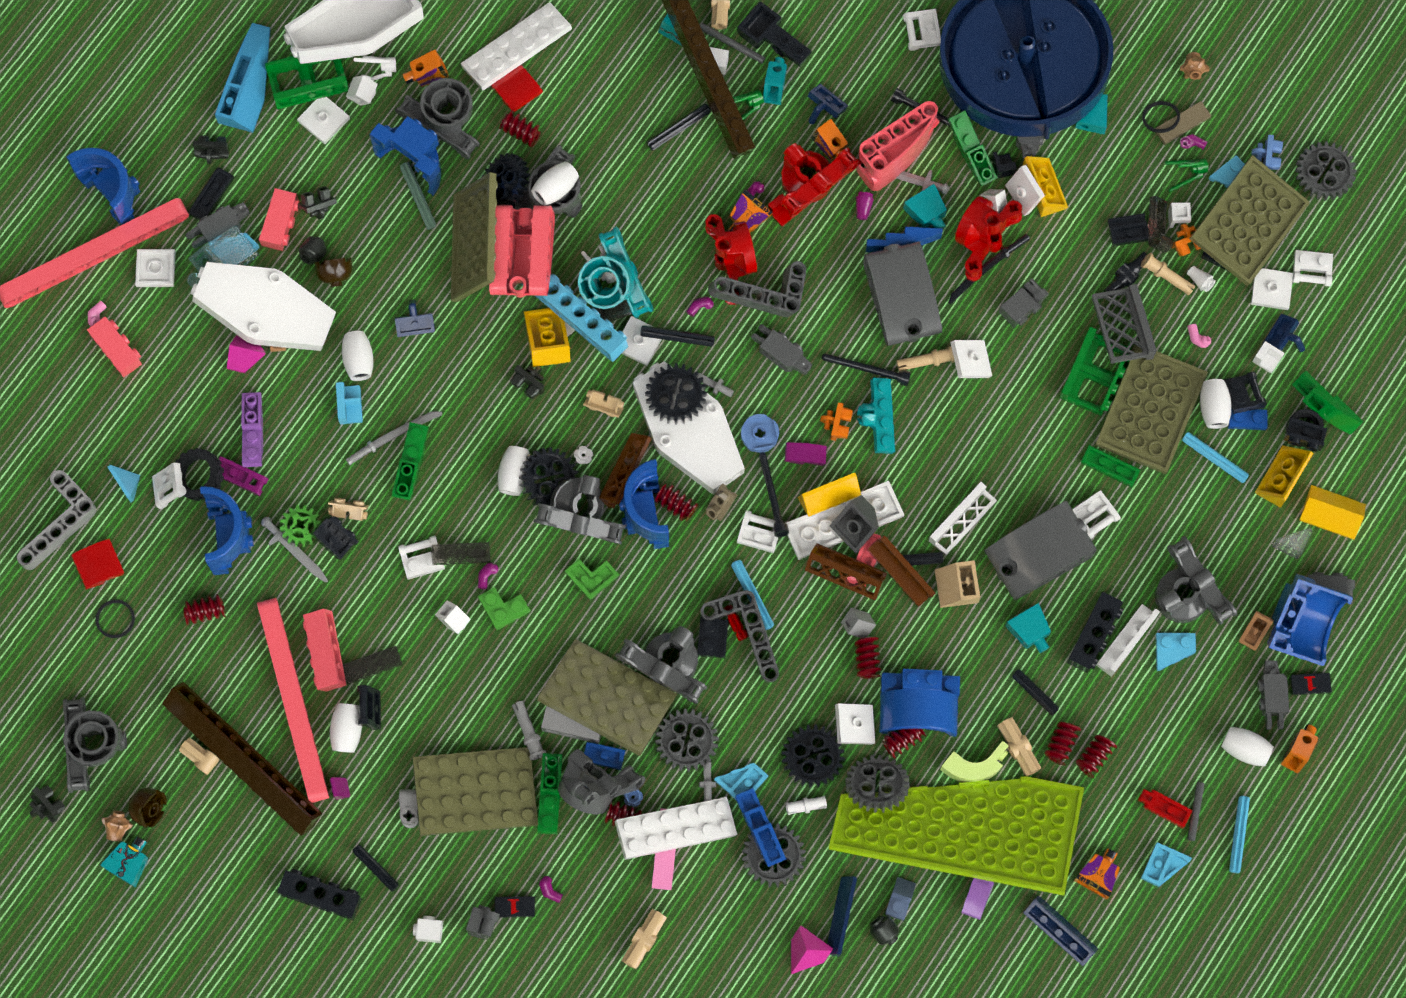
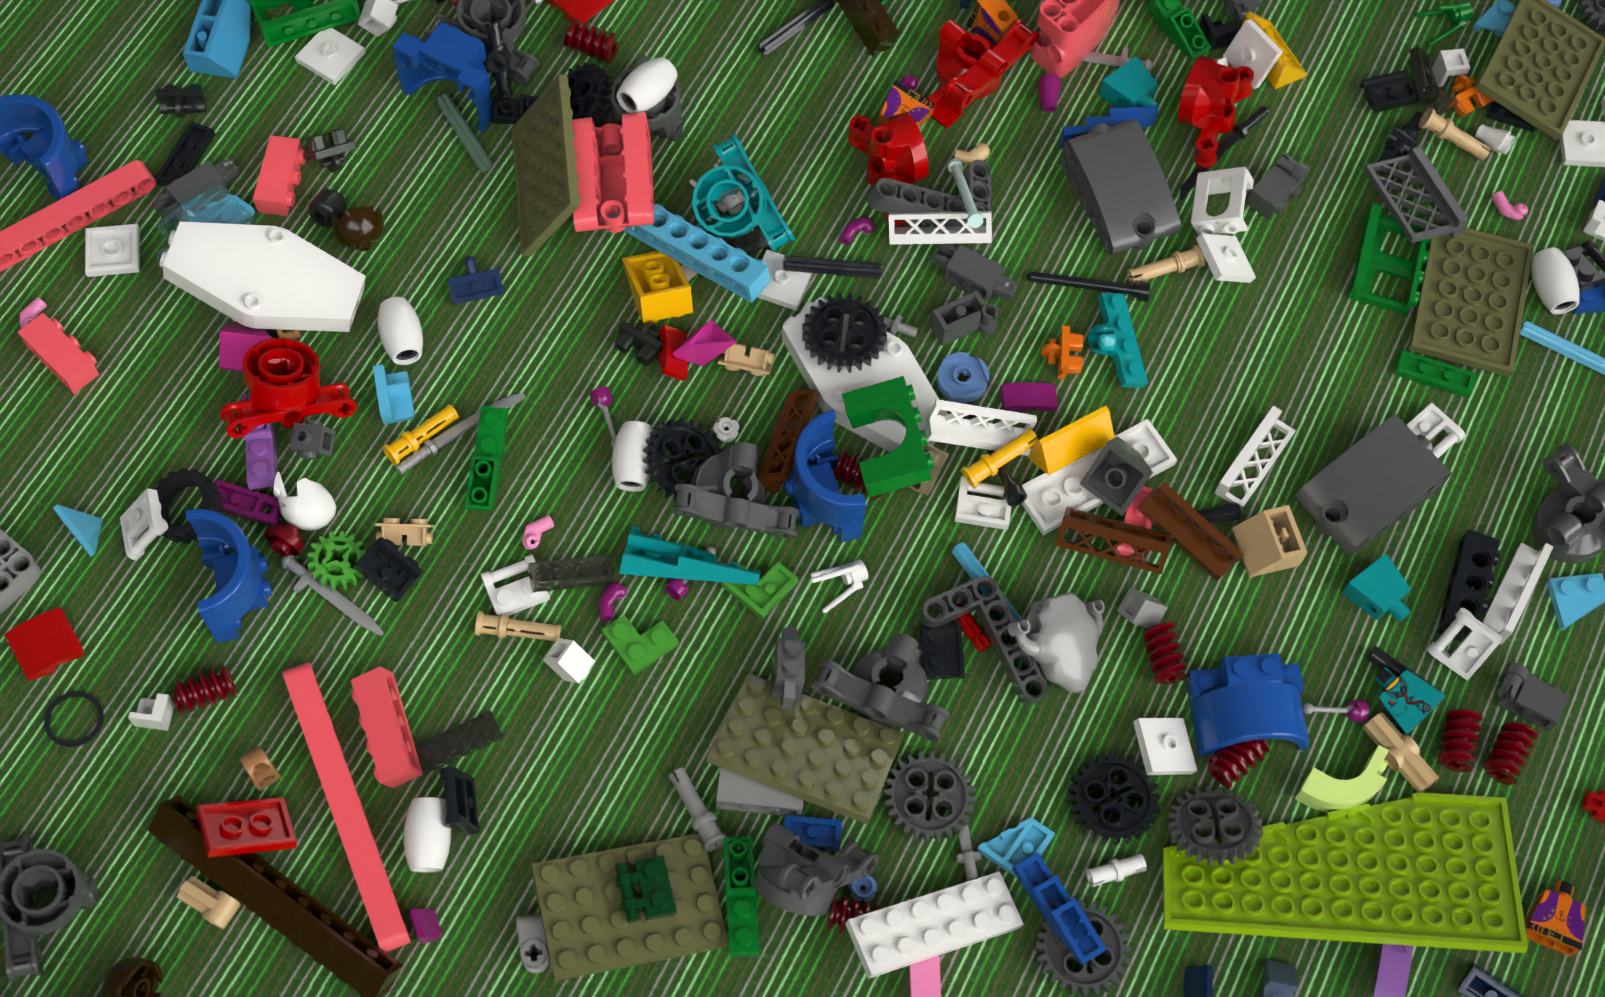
camera: 10 degrees left, 10 degrees down
none -> white panel [128,693,175,731]
none -> red tile [195,797,297,858]
none -> red piece [220,338,357,438]
none -> medium nougat leg [239,745,282,792]
none -> dark red plate [264,523,305,556]
none -> white helmet [273,472,336,531]
none -> dark grey brick [290,420,336,460]
none -> yellow pin [382,404,459,466]
none -> tan pin [475,611,561,642]
none -> black pin [484,21,514,98]
none -> black slope [492,94,538,124]
none -> bright pink arm [522,515,554,550]
none -> magenta hinge [589,387,616,447]
none -> dark green plate [614,855,677,923]
none -> teal wedge [619,525,761,585]
none -> red slope [658,324,689,381]
none -> magenta hinge [664,547,716,601]
none -> dark pink slope [672,319,737,367]
none -> dark grey hinge [770,626,805,711]
none -> white plant [811,559,868,613]
none -> green arch [842,376,935,497]
none -> white fence [889,211,992,244]
none -> white fence [926,399,1037,456]
none -> dark grey hinge [930,290,999,346]
none -> light aqua bar [948,159,983,228]
none -> tan arm [954,143,990,165]
none -> yellow pin [961,428,1039,489]
none -> light grey piece [1007,592,1105,693]
none -> white panel [1191,166,1254,236]
none -> hinge [1302,700,1369,723]
none -> teal torso [1374,667,1445,735]
none -> white plate [1427,608,1503,681]
none -> dark grey hinge [1497,662,1570,732]

